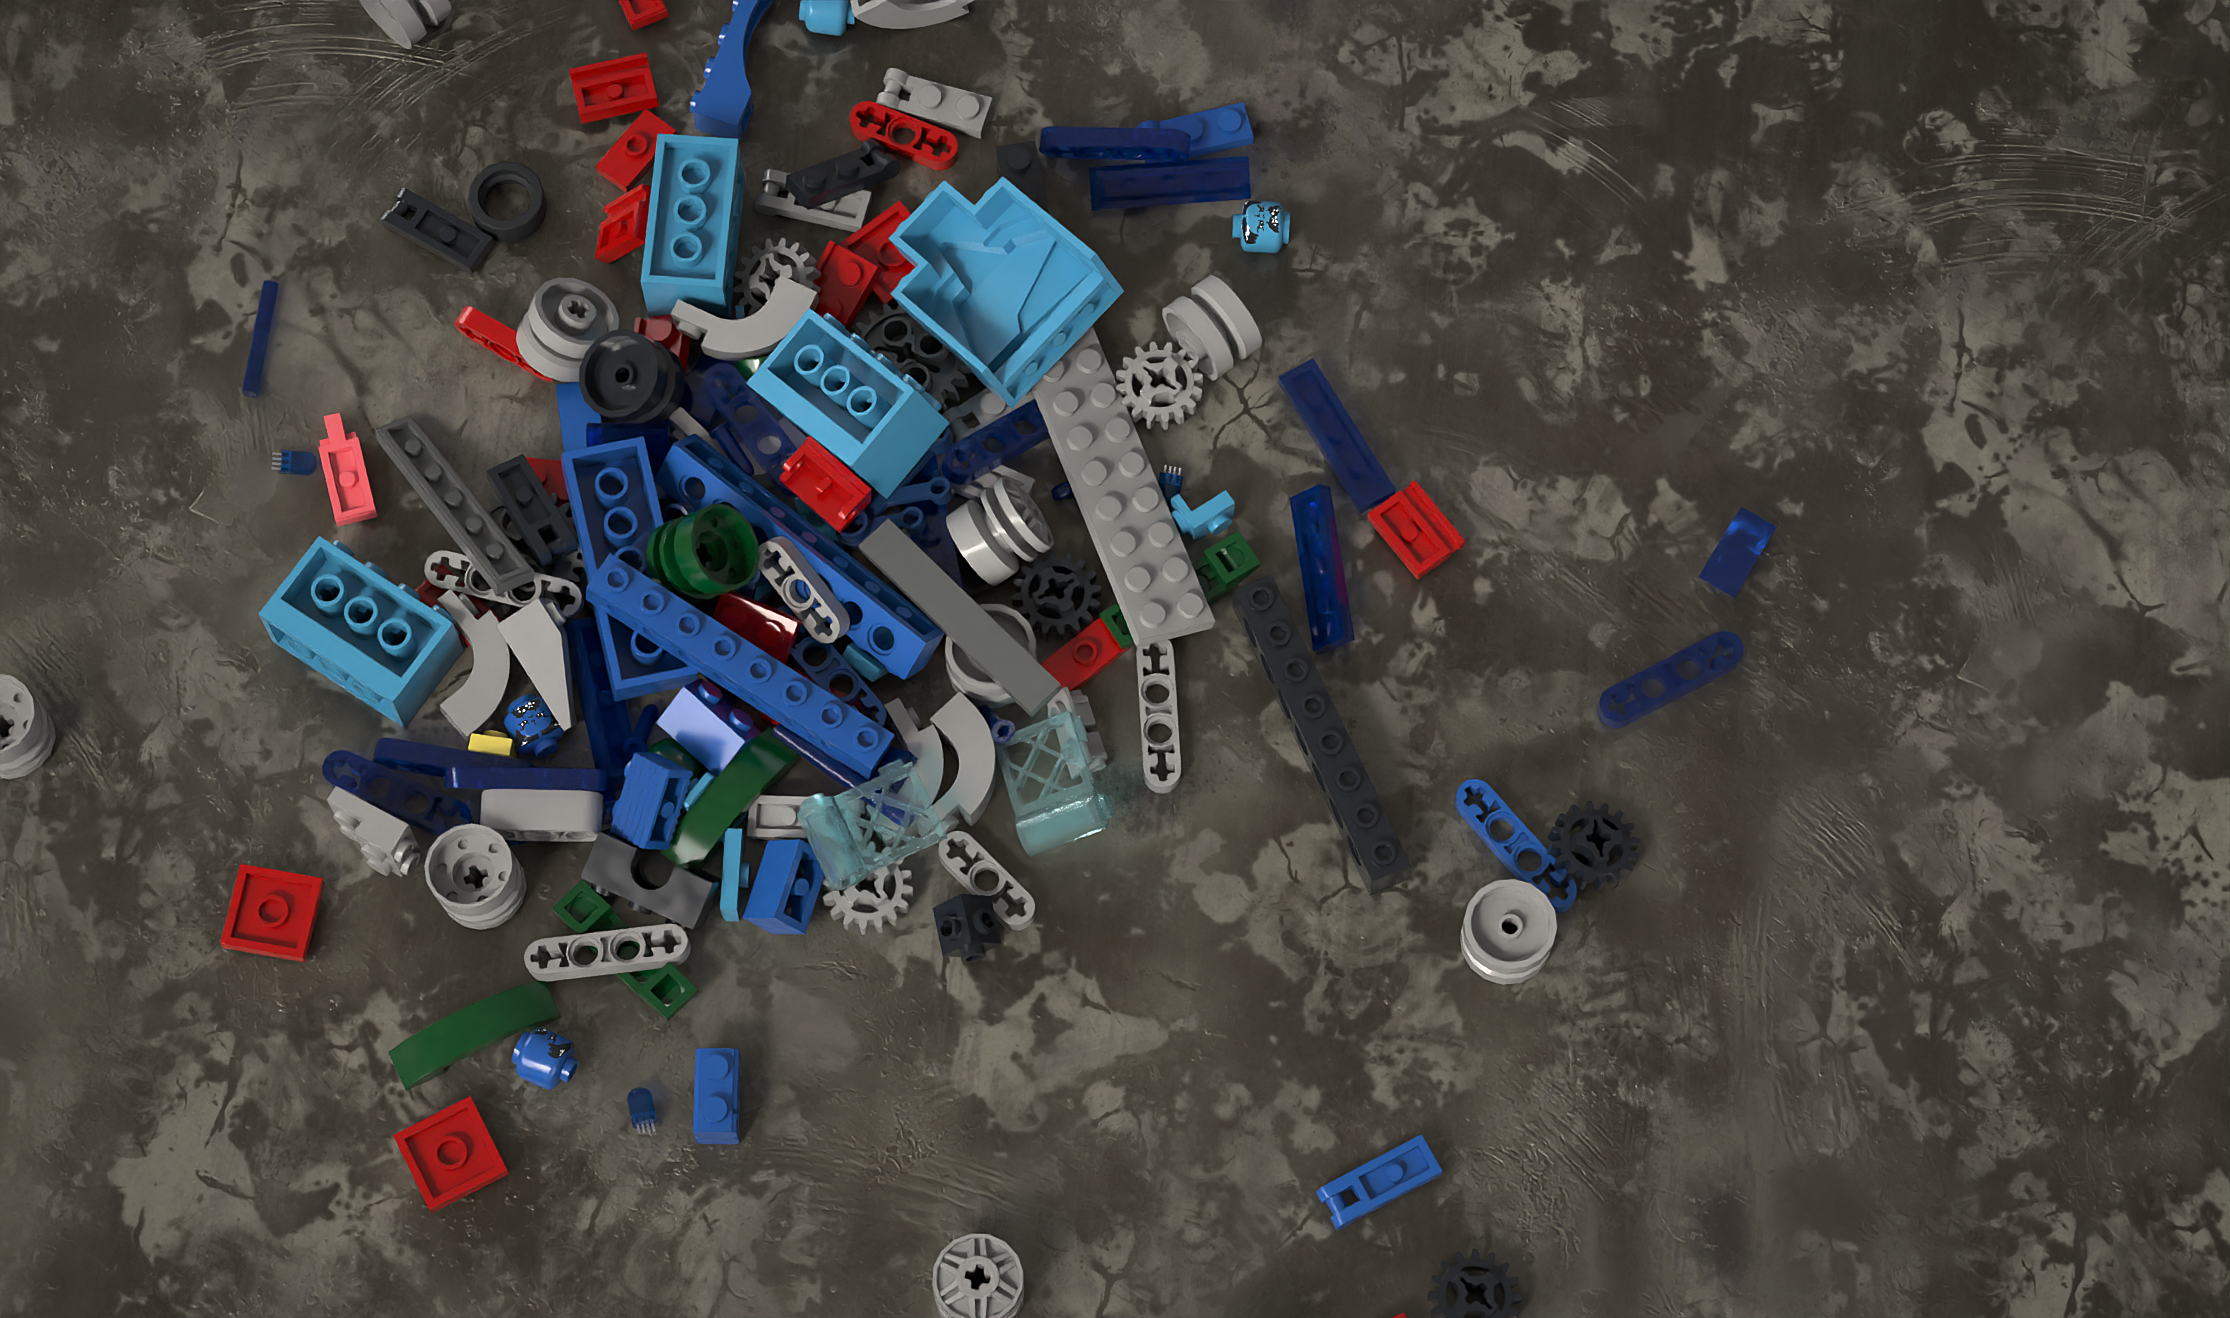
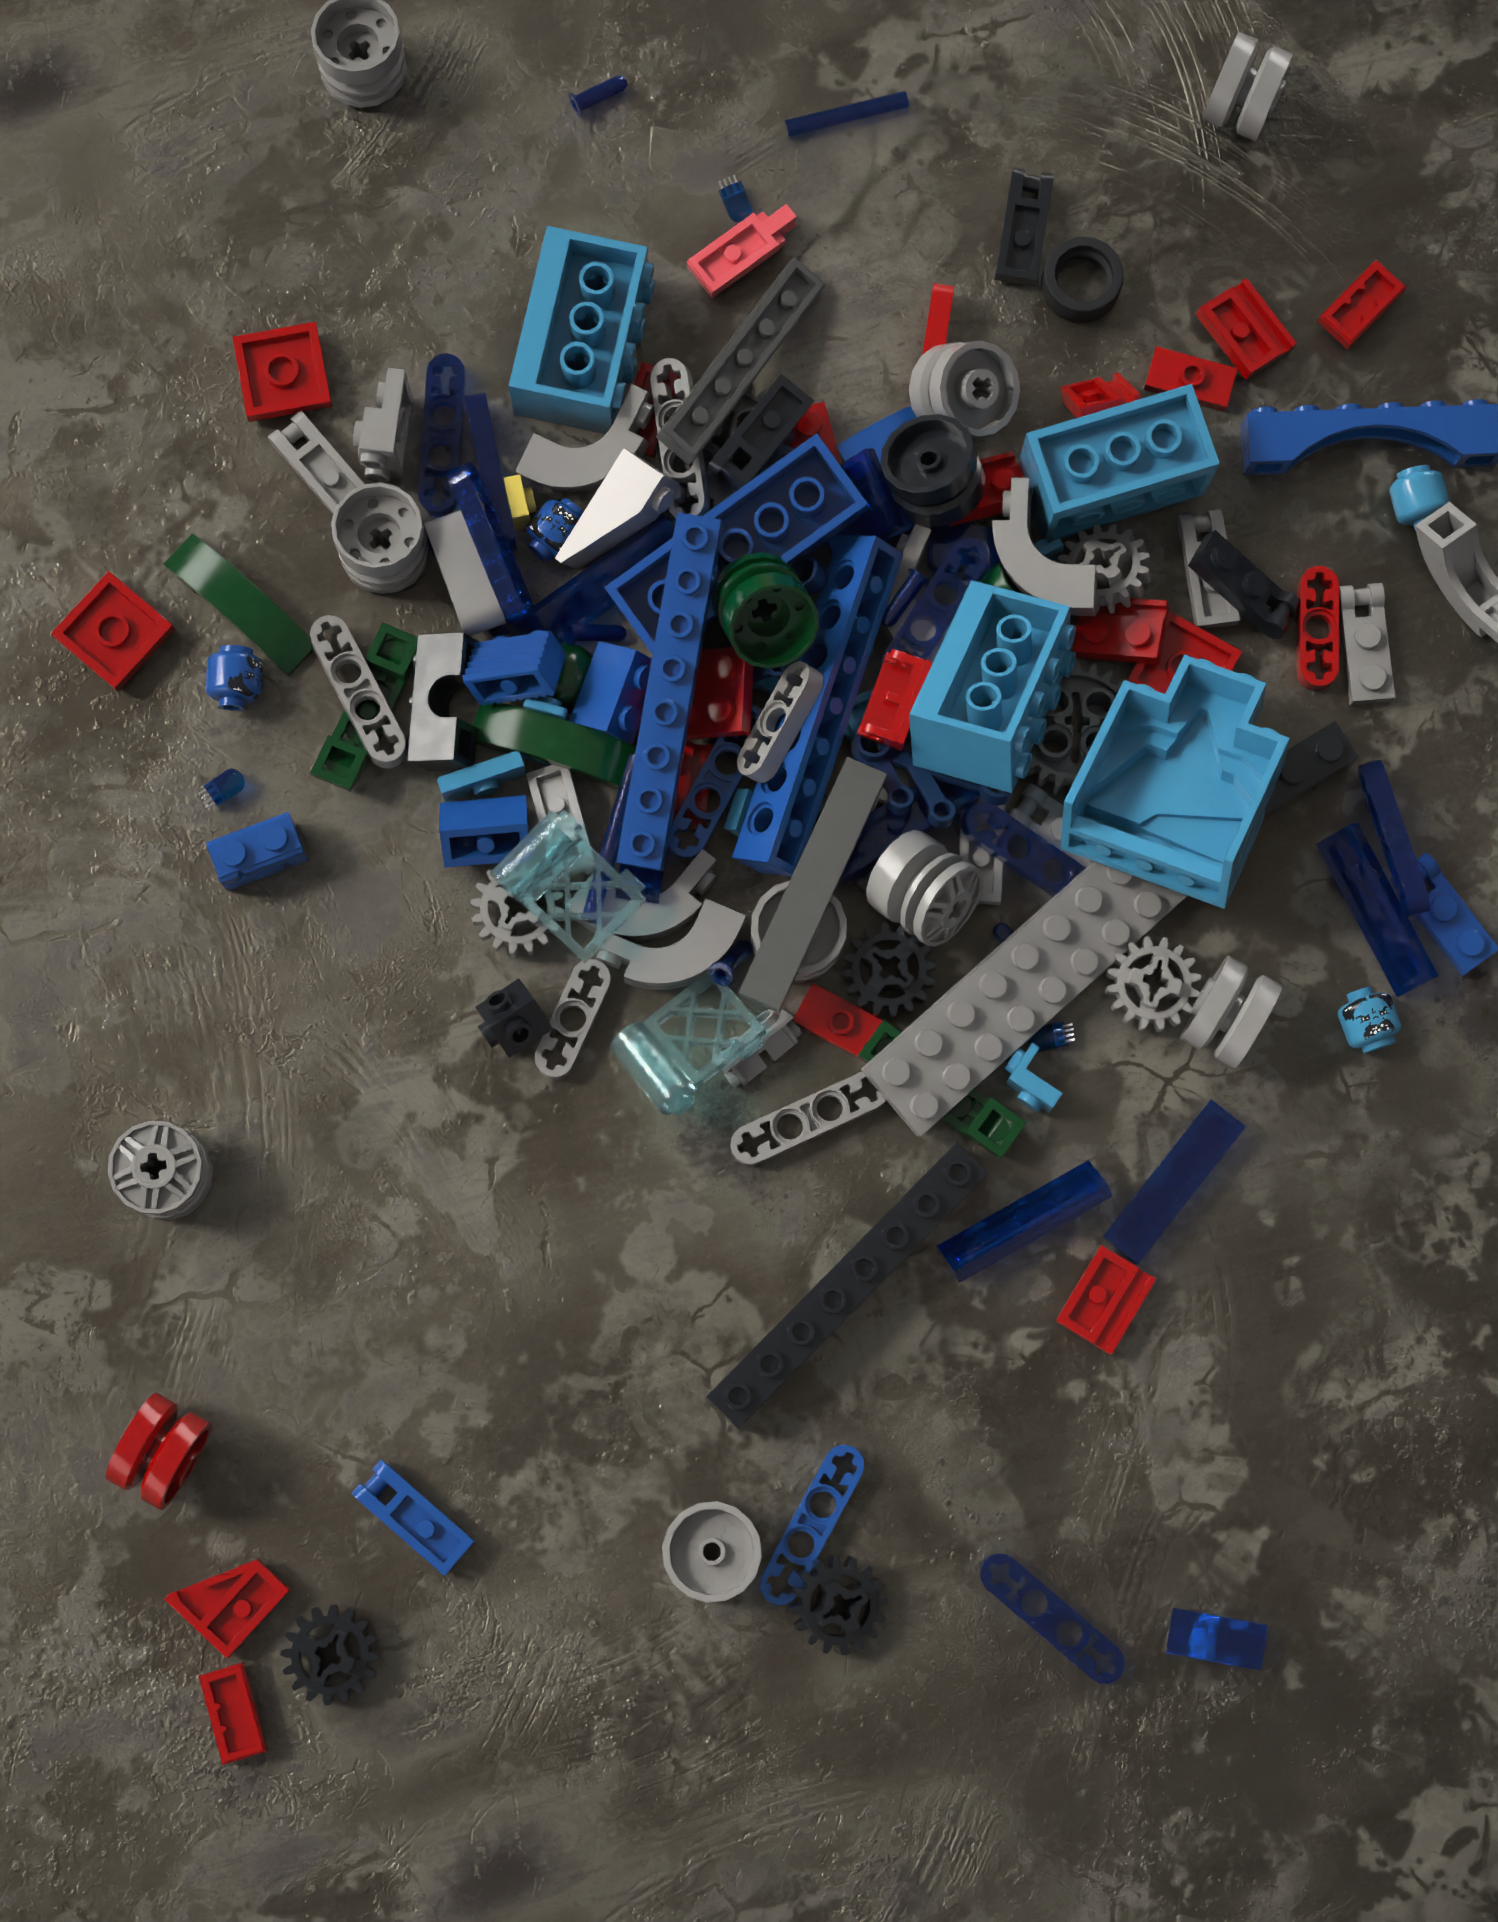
camera: 65 degrees right, 10 degrees up
none -> light grey plate [267,411,365,515]
none -> clear blue piece [568,75,628,117]

